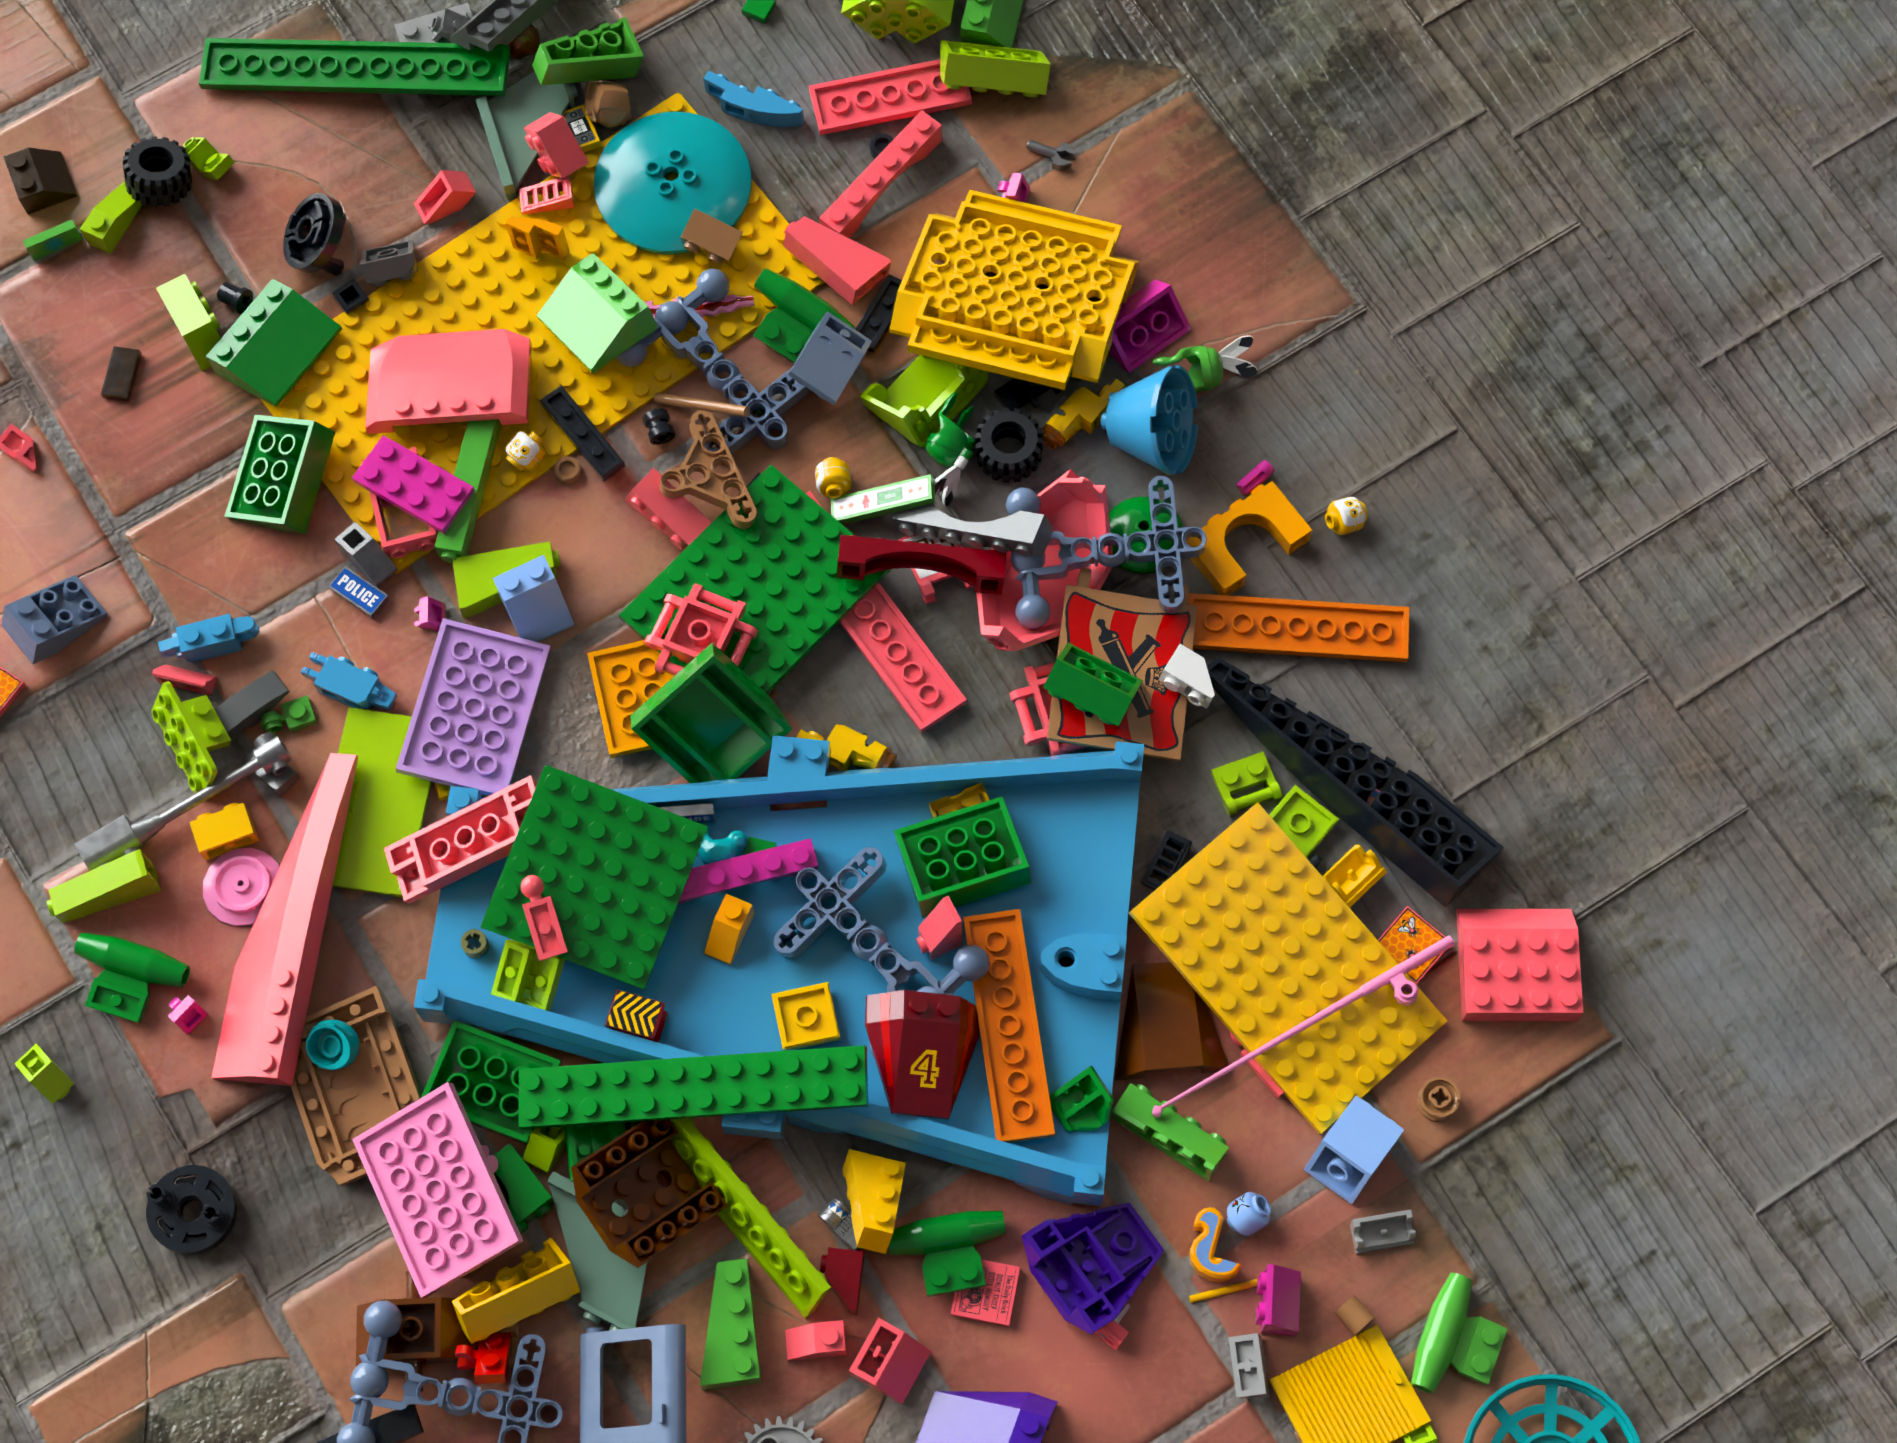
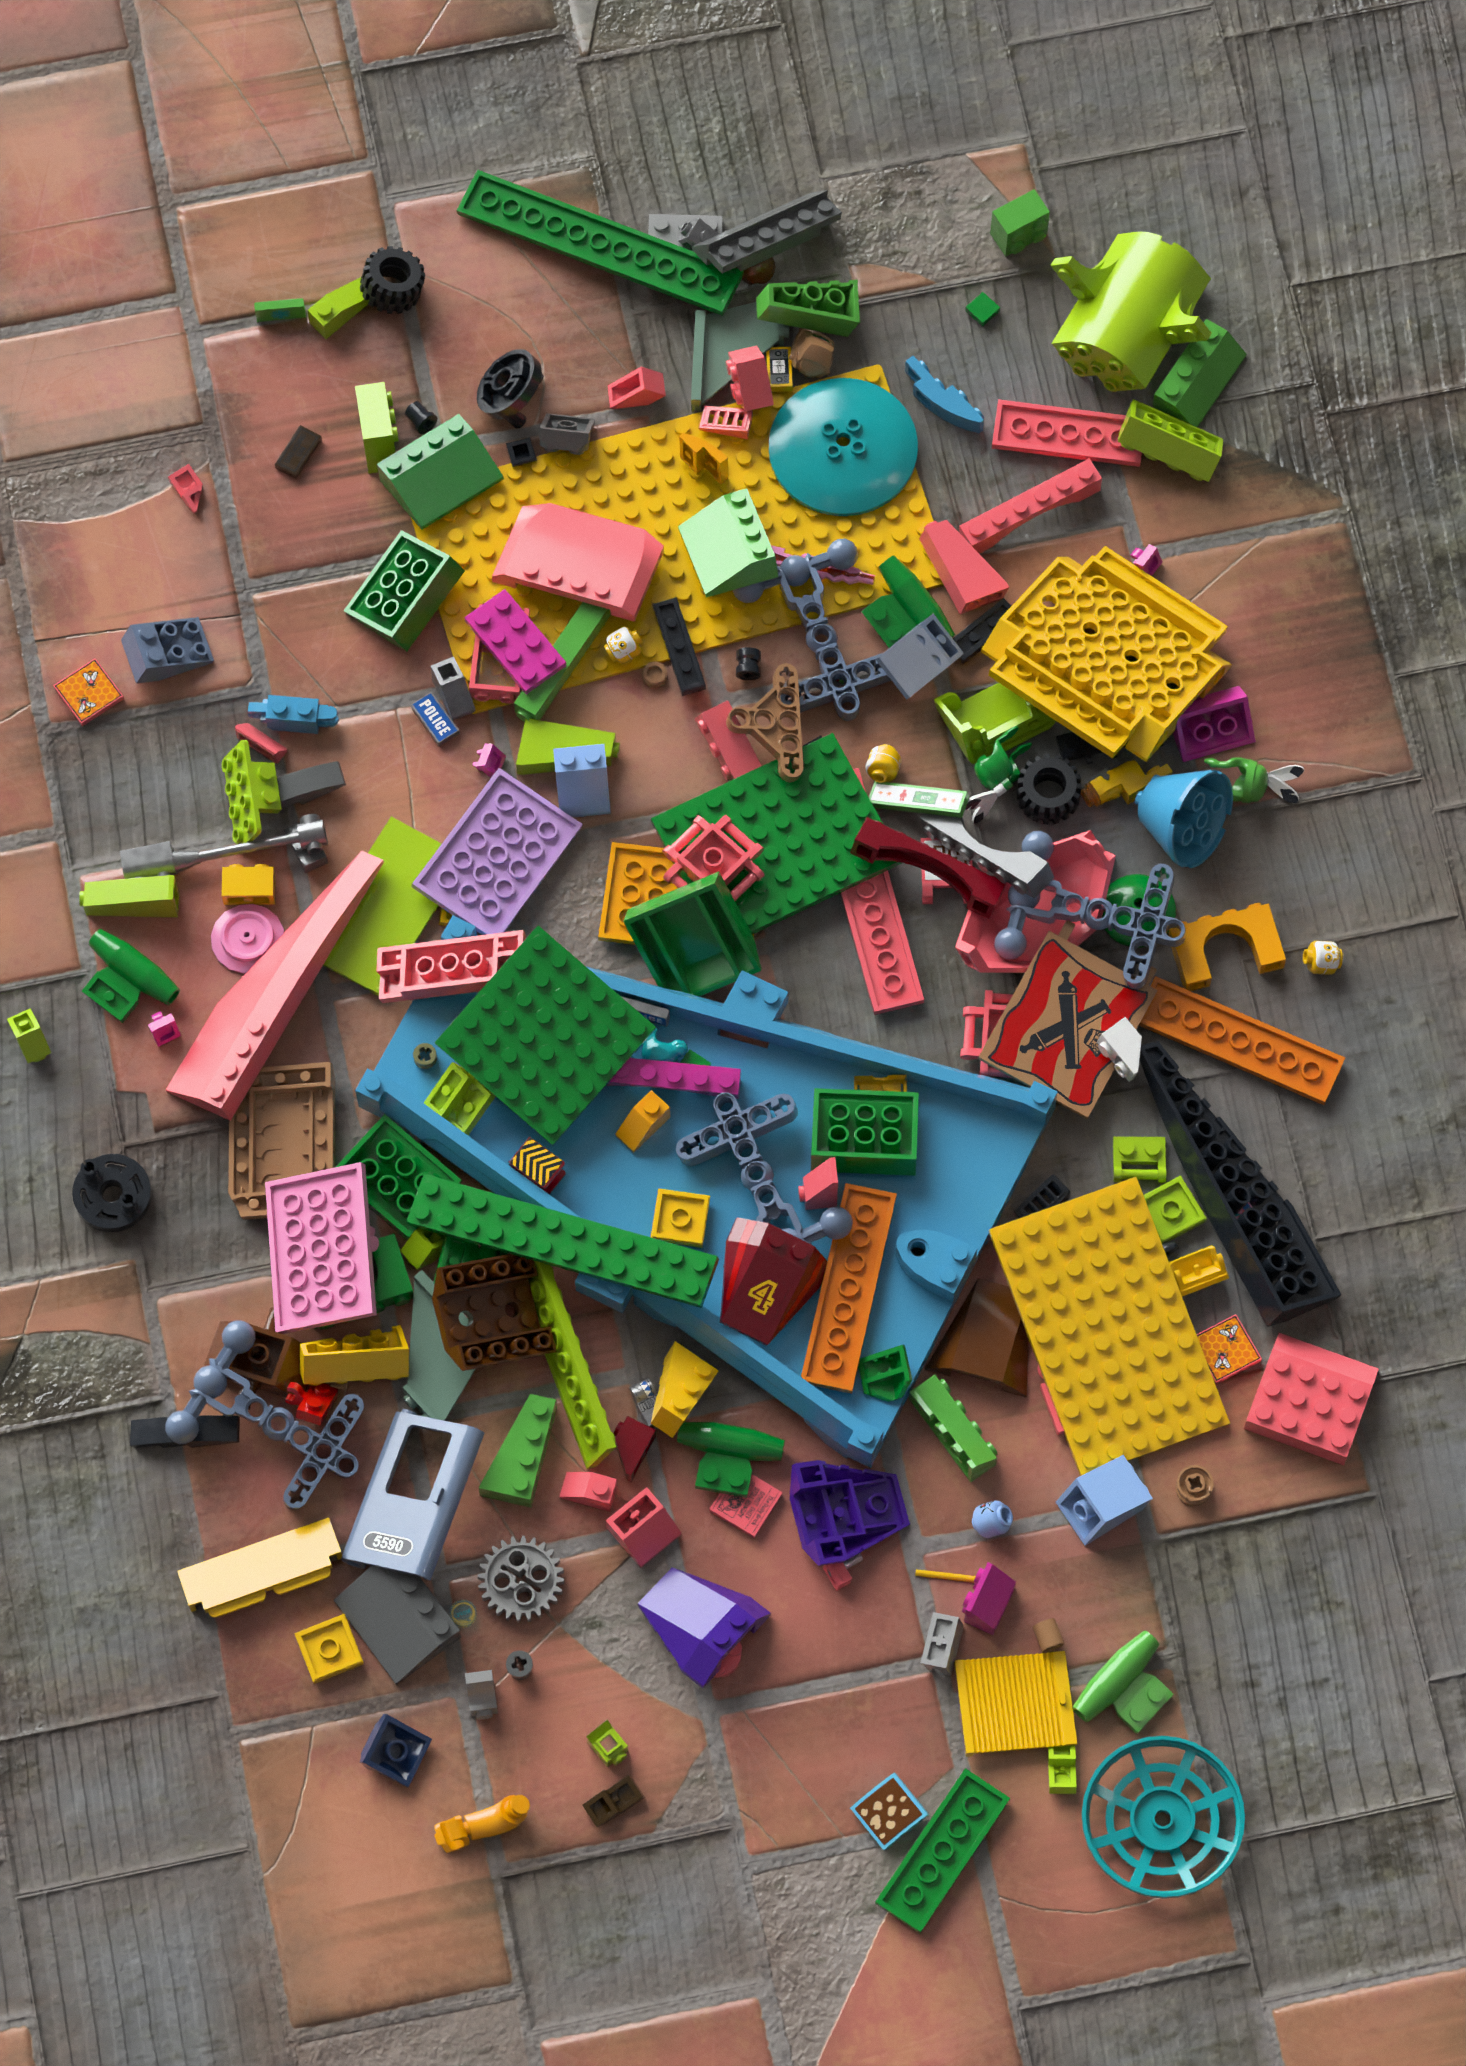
camera: 20 degrees right, 0 degrees up
dark brown slope [3,147,78,214] -> none
lime slope [183,137,235,180] -> none
bright green plate [260,695,317,733] -> none
dark azure hinge [300,652,397,711] -> none
teal piece [305,1019,360,1070] -> none
coral plate [521,875,568,961] -> none
medium nougat bar [654,393,750,417] -> none
medium nougat brick [681,208,743,265] -> none
yellow plate [796,724,897,771] -> none
black tile [869,134,894,159] -> none
flat silver bar [1026,140,1075,171] -> none
green slope [1043,642,1143,726] -> none
bright pink piece [1152,936,1455,1118] -> none
light orange animal [1189,1207,1242,1283] -> none
dark pink piece [1236,460,1274,495] -> none
light grey hinge [1350,1209,1416,1254] -> none

